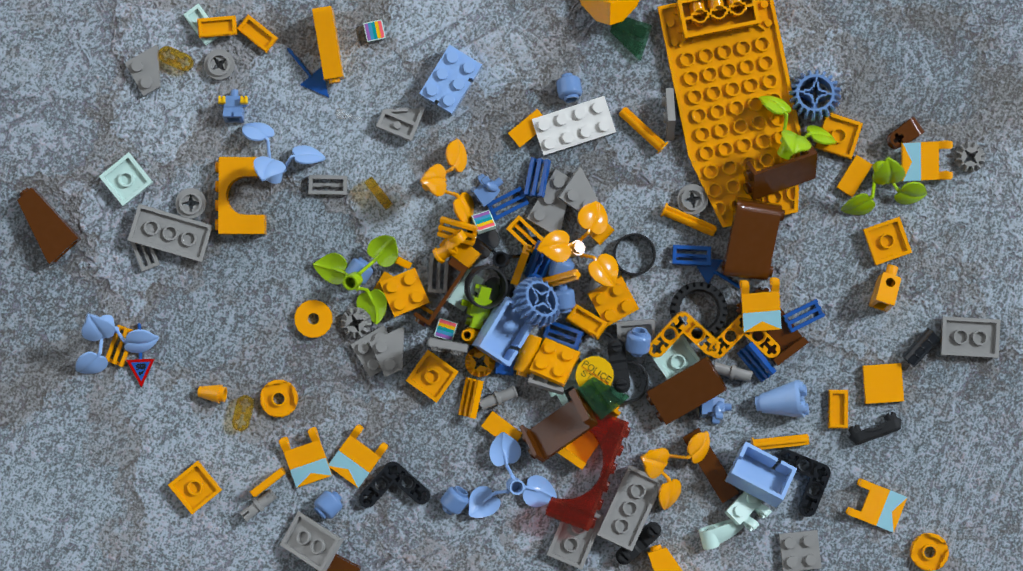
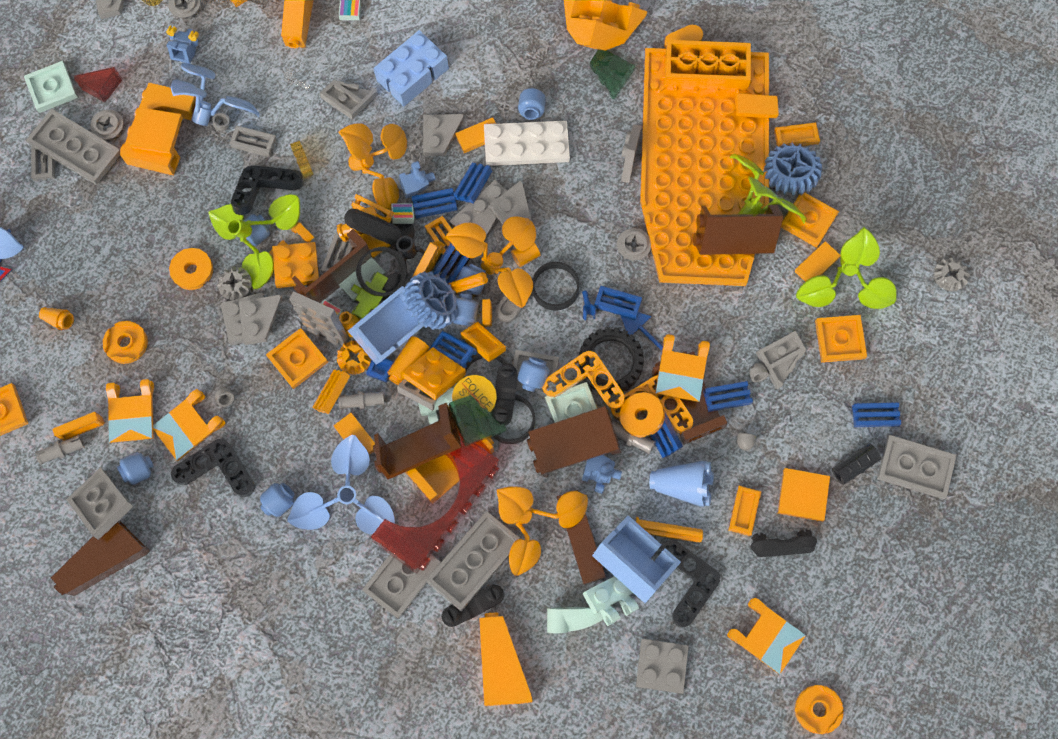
camera: 20 degrees right, 15 degrees down
clear yellow beam [232,395,255,431] -> none
blue piece [287,48,329,98] -> none
light orange plate [587,275,639,327] -> none
light orange axle [619,107,668,154] -> none
light orange axle [660,202,717,236] -> none
reddish brown windscreen [721,196,785,281] -> none
light orange torso [869,264,901,312] -> none
reddish brown piece [886,116,925,149] -> none
light orange flag [901,140,953,181] -> none
none -> clear red slope [74,67,122,103]
none -> light orange tile [129,107,183,155]
none -> light grey hinge [213,113,230,131]
none -> light grey hinge [215,387,234,407]
none -> black beam [231,165,304,215]
none -> black piece [344,209,402,245]
none -> light grey wing [423,114,464,156]
none -> light orange tile [482,299,492,327]
none -> blue hand [582,291,596,320]
none -> light orange tile [619,392,665,438]
none -> light orange tile [735,93,779,118]
none -> light grey hinge [737,433,756,451]
none -> light grey hinge [749,363,769,382]
none -> light grey wing [756,331,806,389]
none -> light orange tile [774,122,820,148]
none -> blue tile [852,403,901,427]

